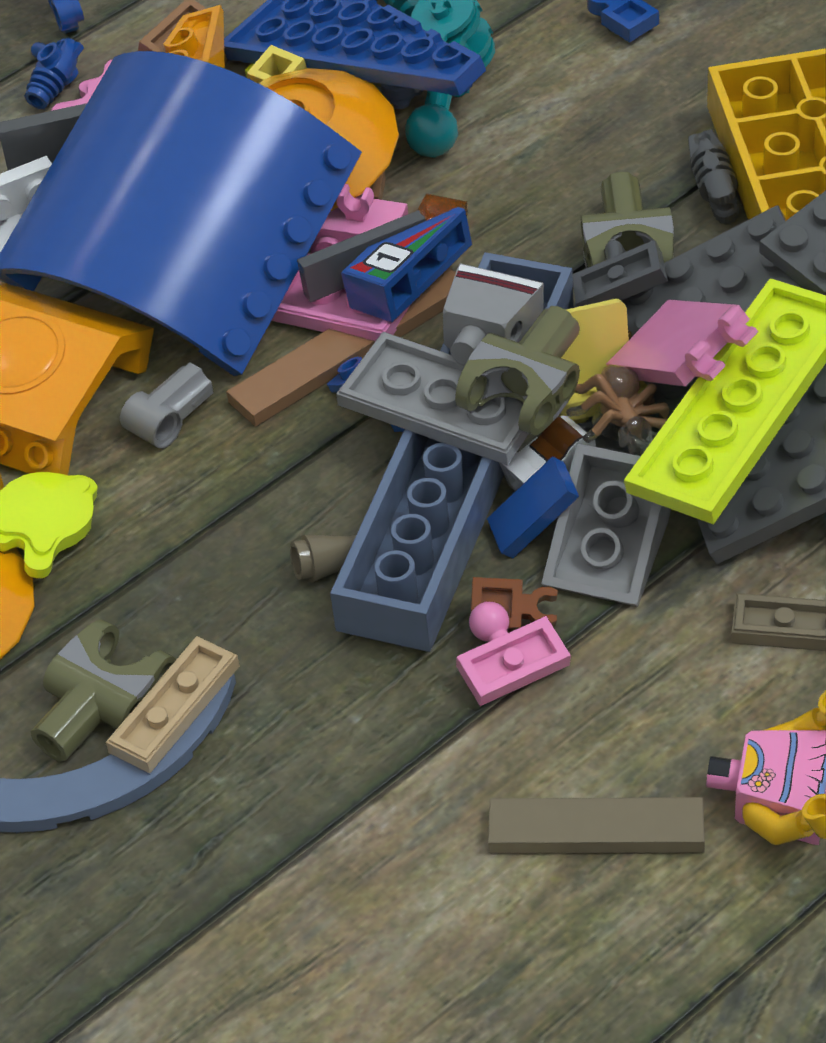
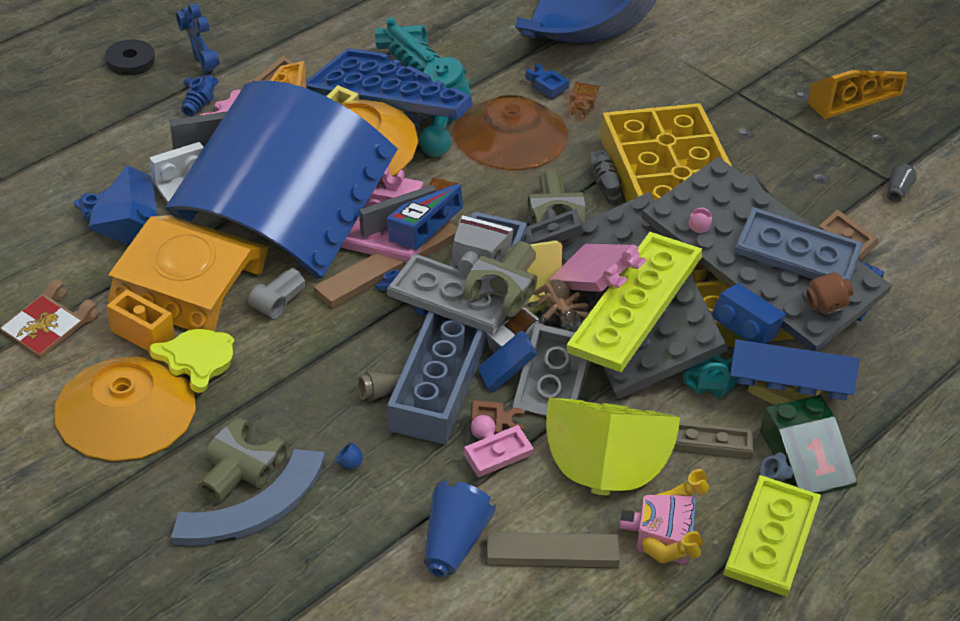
camera: 10 degrees left, 5 degrees down
tan tile [106,636,240,774] -> none
none -> blue hinge [335,442,363,470]
none -> blue cone [424,481,496,578]
none -> clear orange dish [453,95,569,170]
none -> neon yellow brick [546,397,680,495]
none -> clear orange plate [569,82,600,118]

